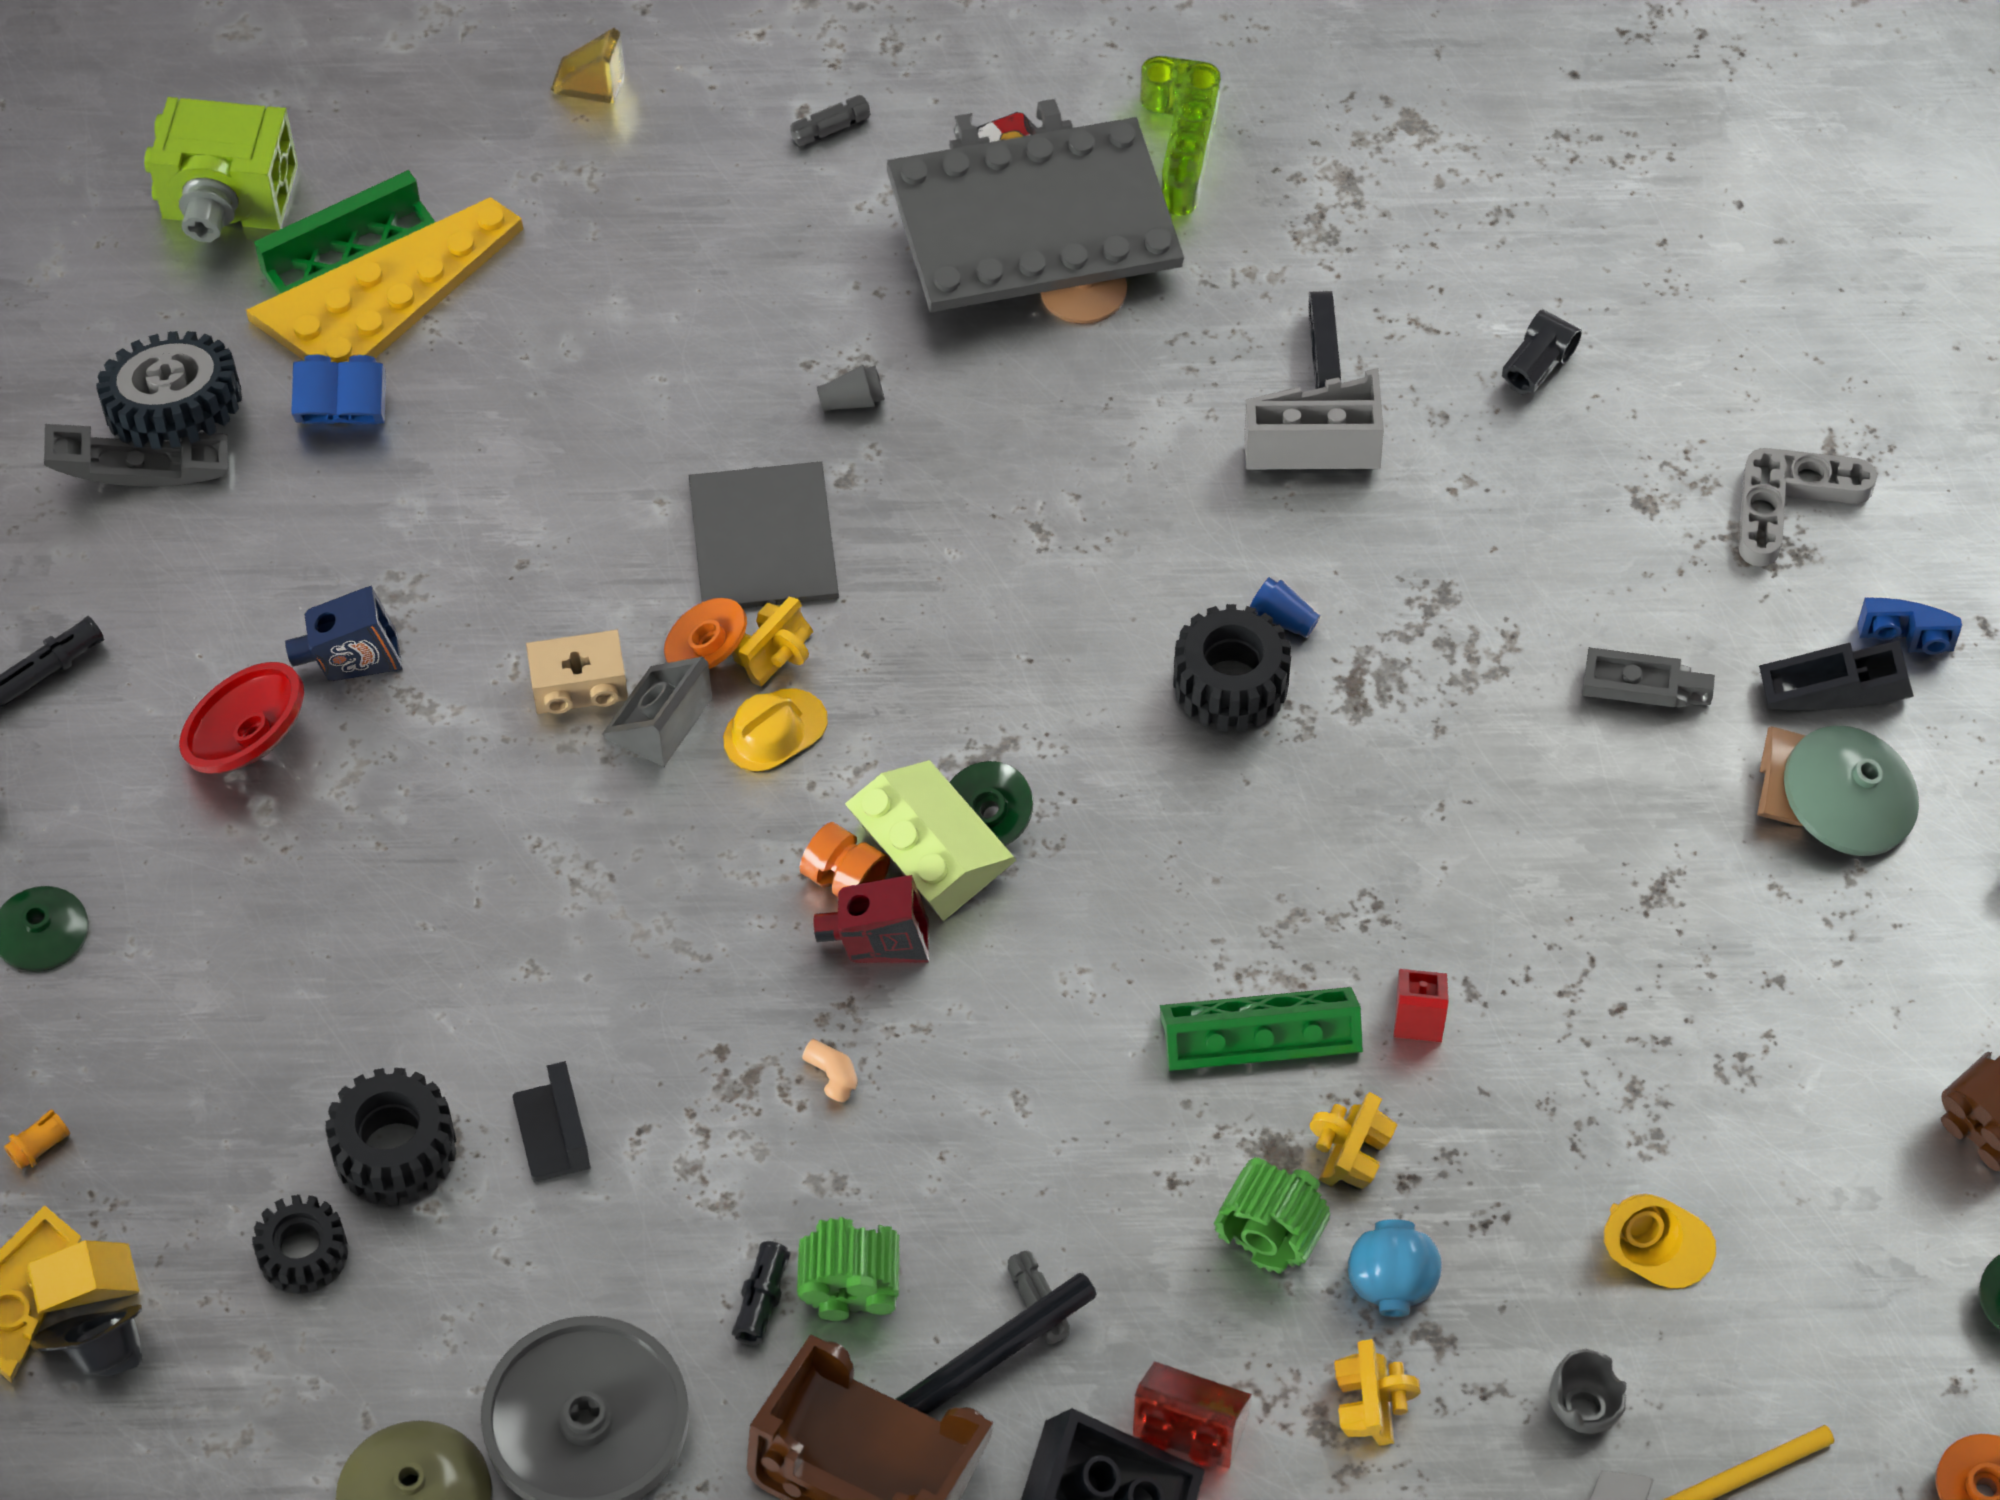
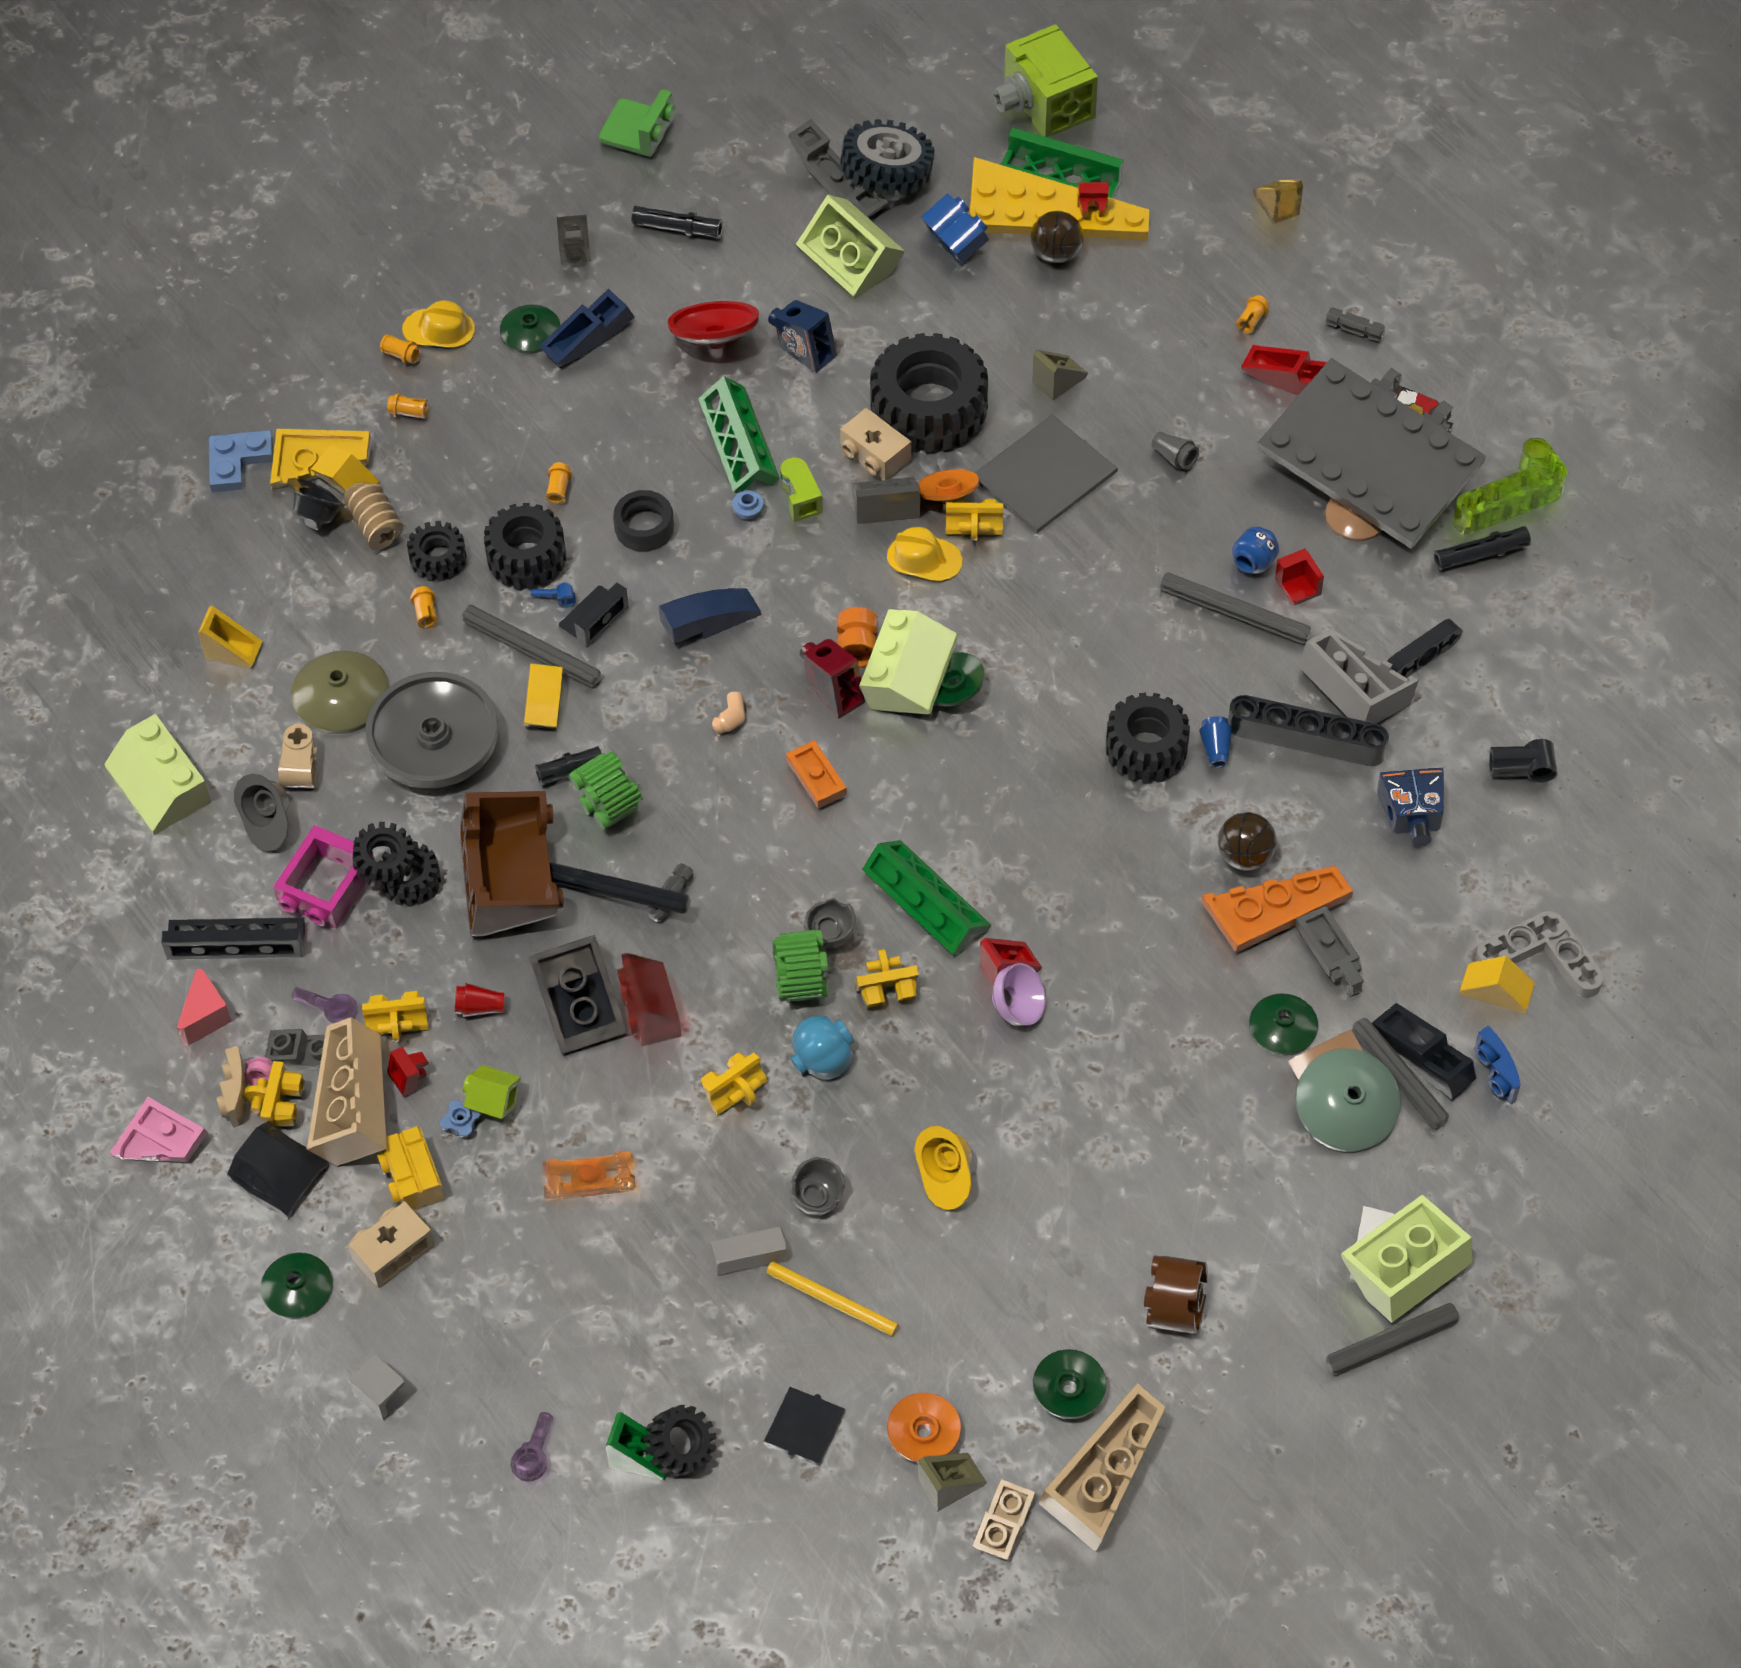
camera: 55 degrees right, 0 degrees up
none -> tan piece [343,482,404,550]
none -> light orange pin [410,586,438,628]
none -> dark grey axle [462,605,601,687]
none -> yellow slope [524,663,563,729]
none -> blue hand [531,582,576,608]
none -> dark blue slope [539,288,635,367]
none -> light orange pin [545,462,572,504]
none -> black tyre [613,490,674,551]
none -> dark blue slope [659,588,761,644]
none -> green fence [698,376,780,493]
none -> medium blue plate [732,490,764,521]
none -> lime leg [780,457,823,522]
none -> orange plate [786,740,847,809]
none -> yellowish green slope [796,195,905,297]
none -> dark grey hair [804,898,856,950]
none -> black tyre [870,333,988,452]
none -> lavender piece [992,963,1046,1026]
none -> dark brown piece [1030,210,1084,264]
none -> olive slope [1032,350,1088,400]
none -> red tile [1077,182,1109,217]
none -> dark grey axle [1160,572,1311,644]
none -> orange wing [1201,866,1353,953]
none -> dark brown piece [1217,812,1277,871]
none -> black beam [1228,695,1389,766]
none -> blue head [1232,527,1280,574]
none -> light orange pin [1236,295,1269,334]
none -> red slope [1241,345,1327,395]
none -> dark green dish [1249,993,1318,1056]
none -> red panel [1275,548,1324,605]
none -> dark grey axle [1352,1017,1449,1129]
none -> dark blue torso [1377,767,1444,846]
none -> black pin [1434,526,1531,570]
none -> yellow slope [1459,956,1535,1014]

